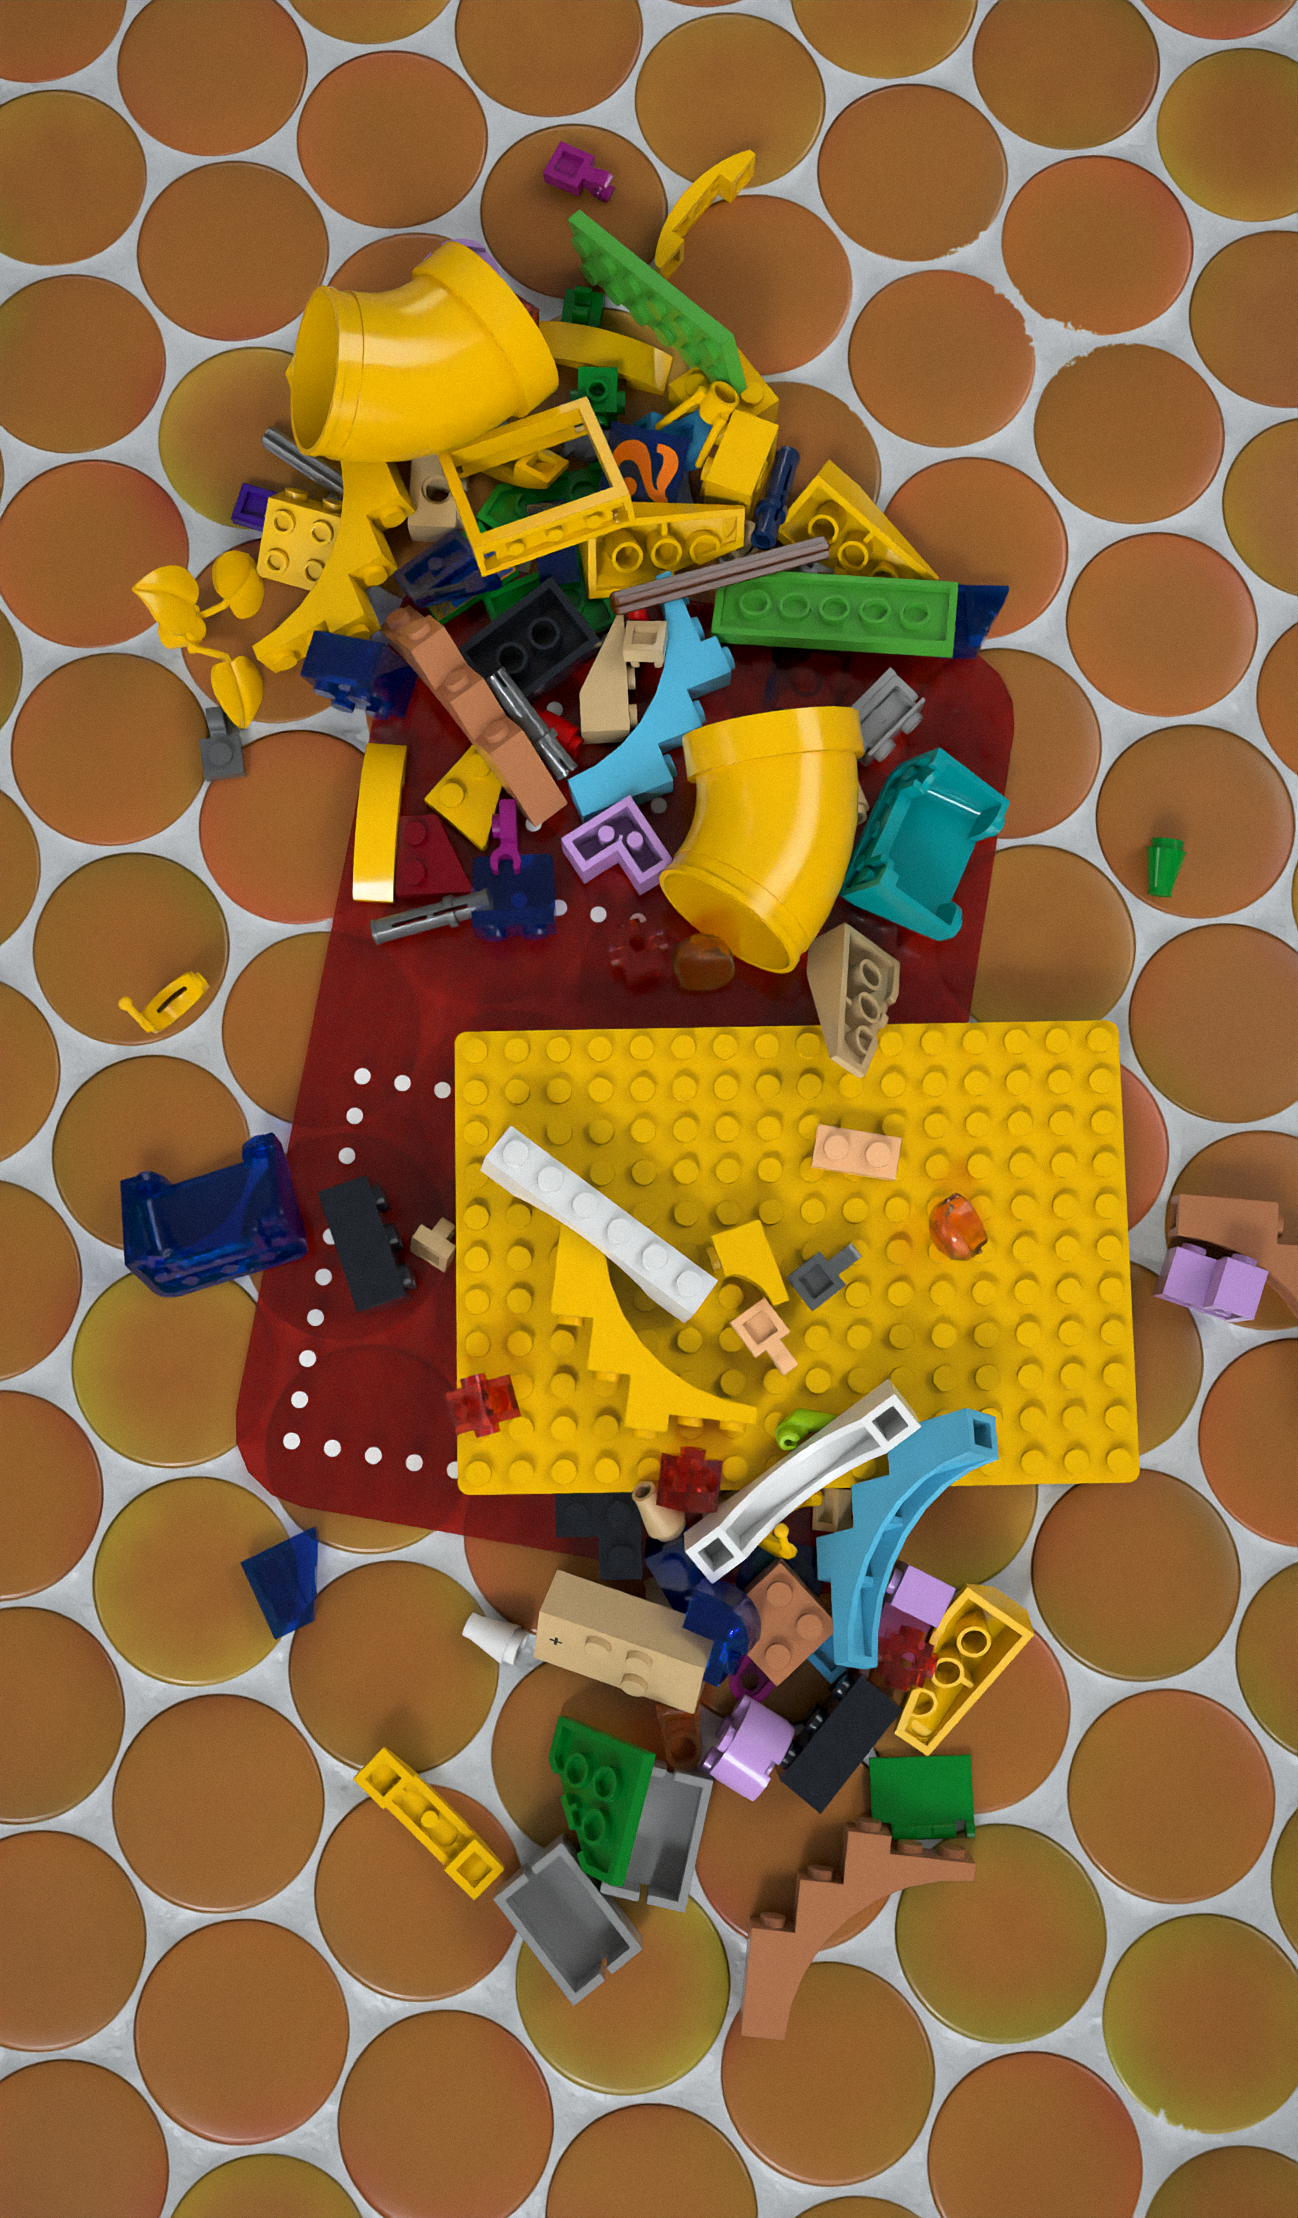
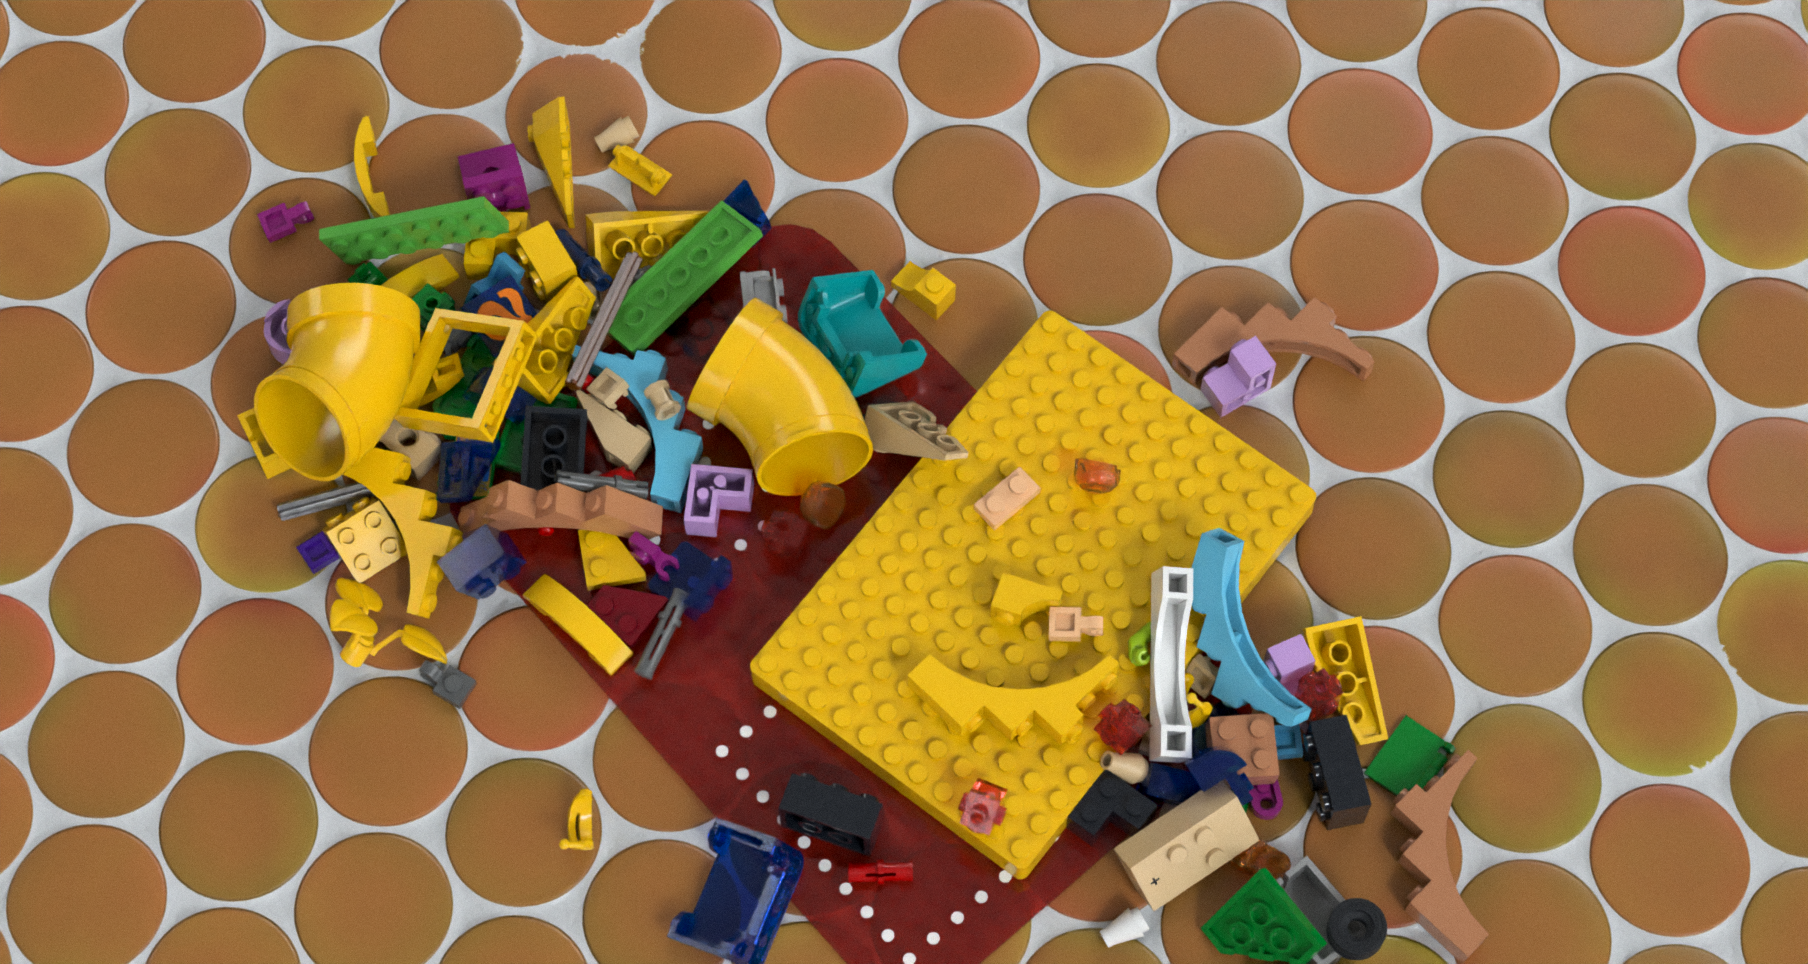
camera: 50 degrees left, 15 degrees down
tan tile [410,1217,456,1272] -> none
white arch [480,1125,718,1323] -> none
yellow plant [655,381,739,468] -> none
lavender brick [699,1694,795,1801] -> none
dark grey plate [786,1243,862,1311] -> none
green cone [1146,837,1187,898] -> none
none -> magenta bracket [457,143,531,212]
none -> yellow wedge [528,96,575,228]
none -> tan cone [594,116,639,153]
none -> yellow hinge [608,144,672,197]
none -> tan bush [644,380,681,420]
none -> red pin [848,859,913,885]
none -> yellow arch [891,261,956,321]
none -> black tyre [1326,898,1387,960]

